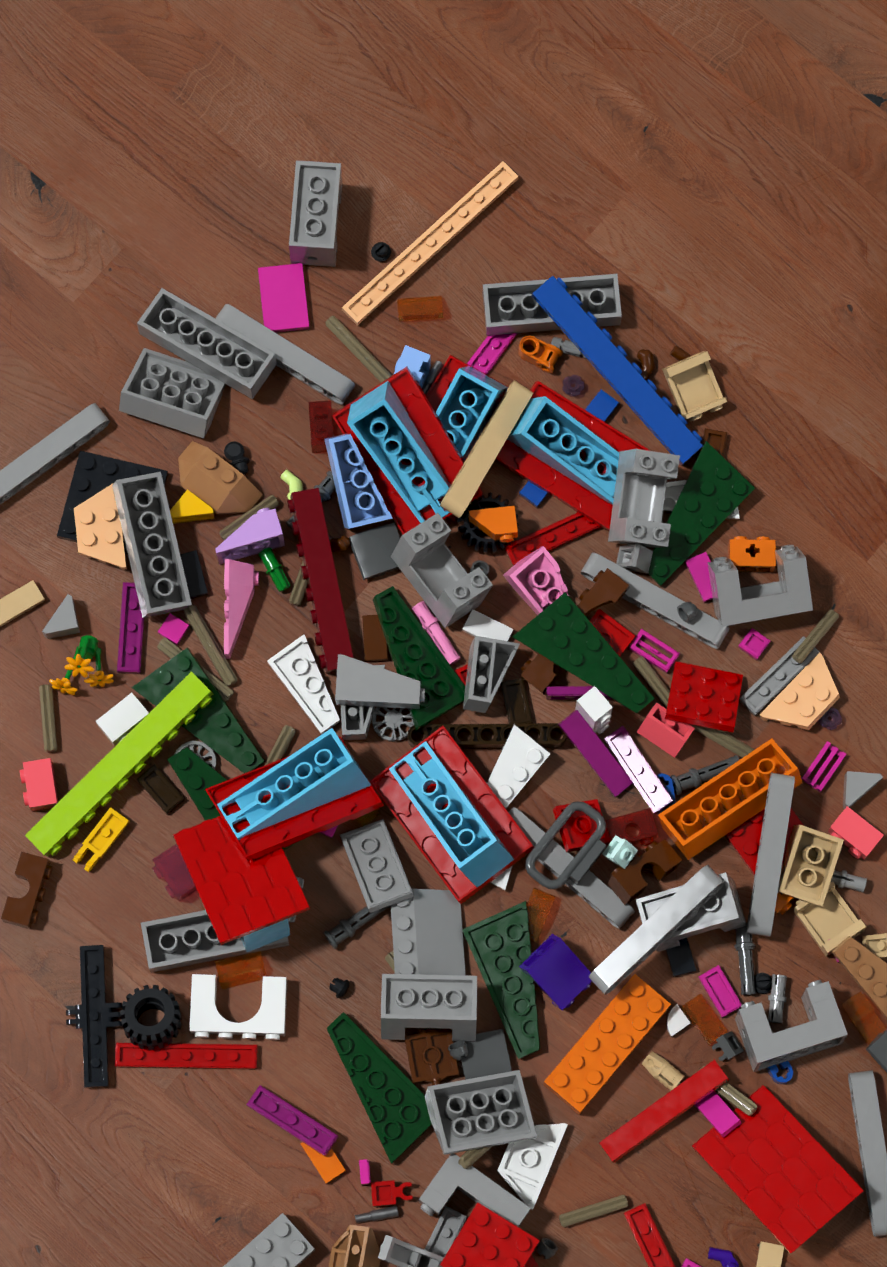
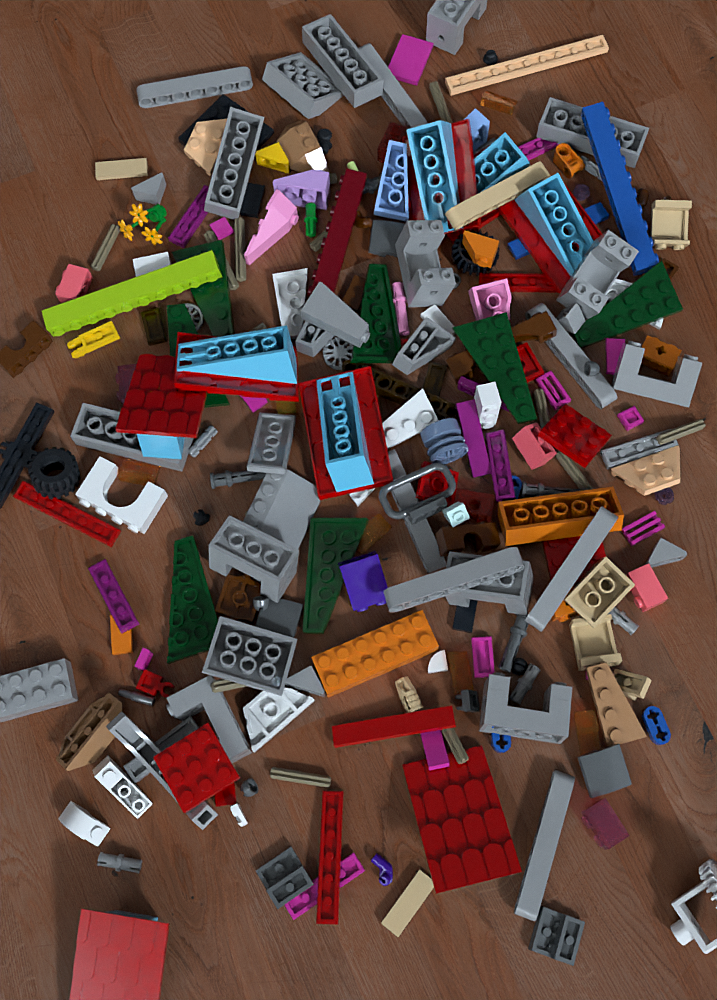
camera: 30 degrees right, 5 degrees down
none -> light grey slope [285,666,326,697]
none -> sand blue wheel [420,418,469,465]

